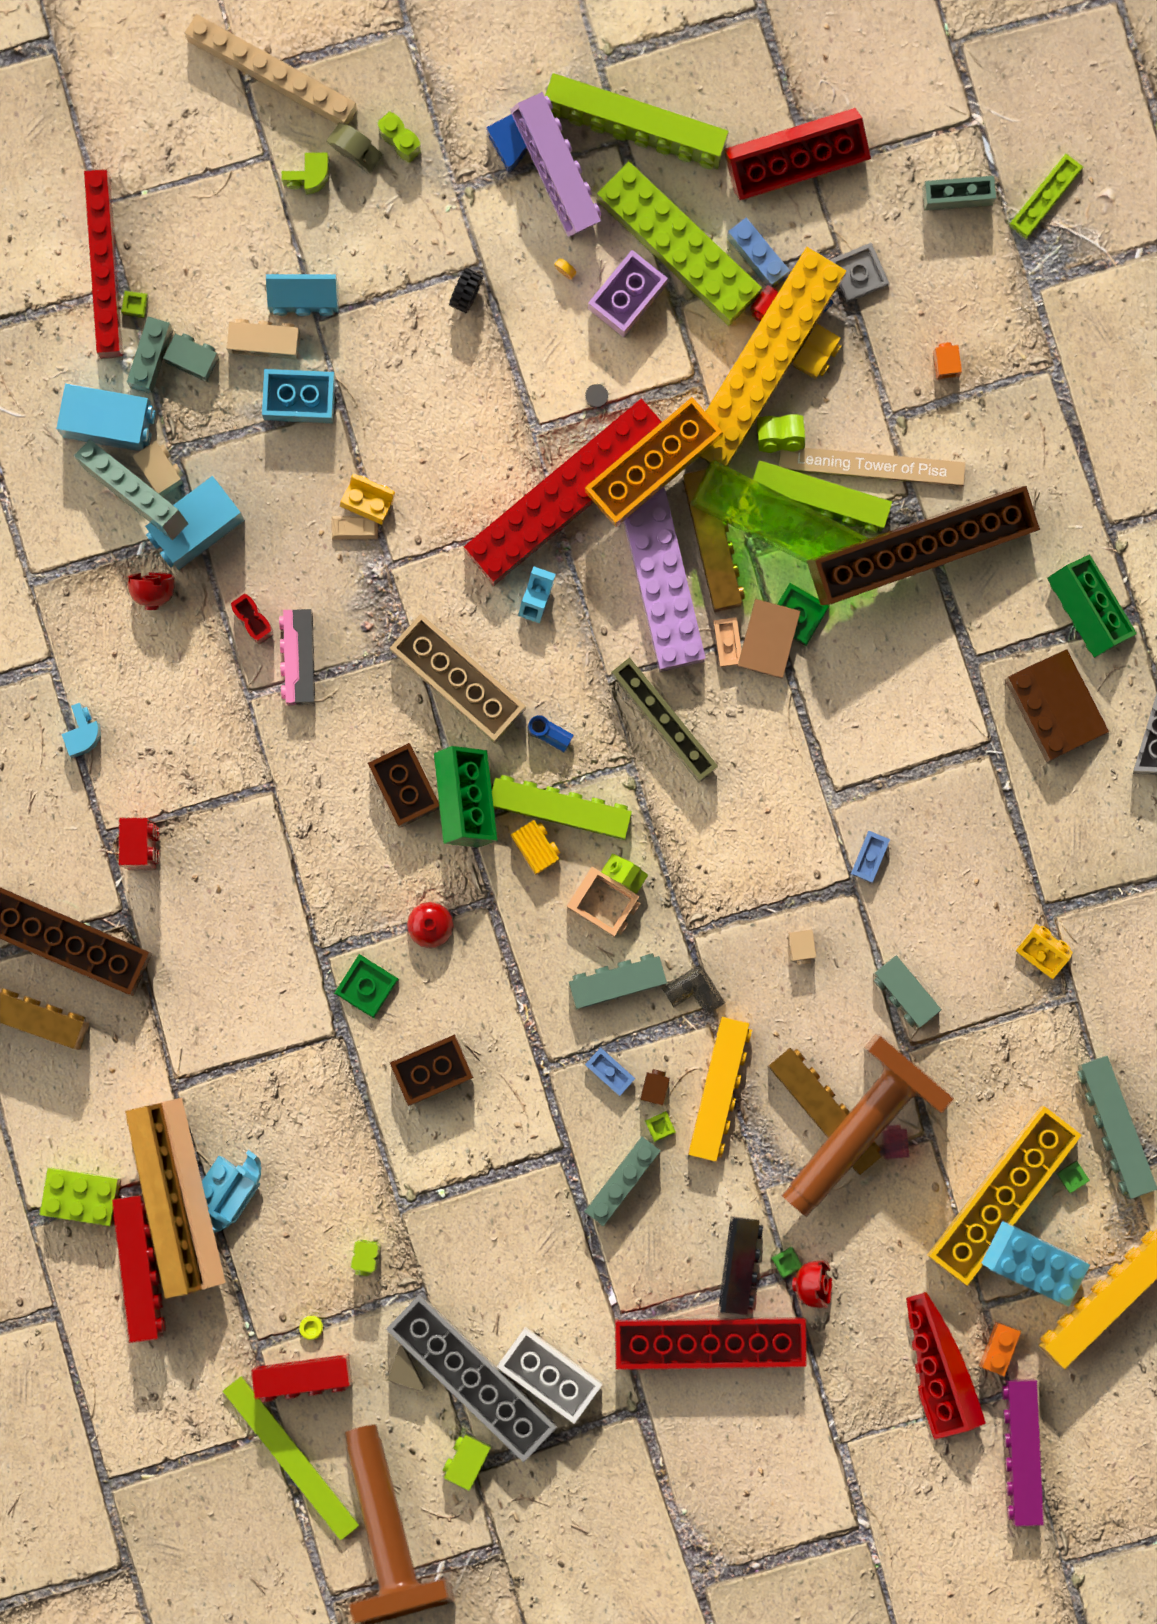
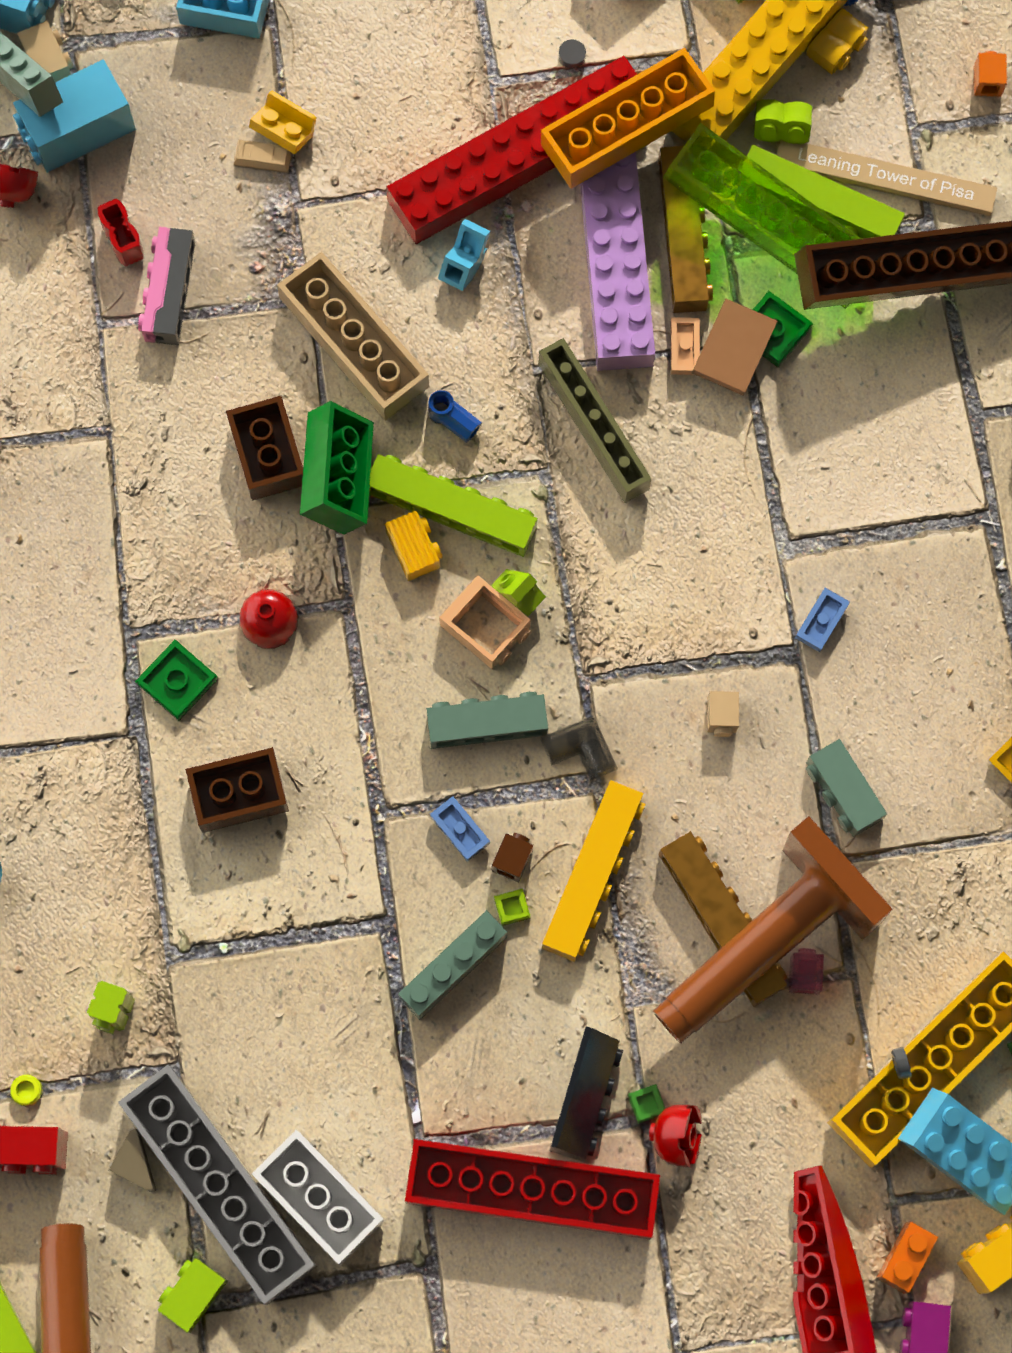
camera: 10 degrees right, 10 degrees down
none -> dark grey tile [891,1047,912,1080]

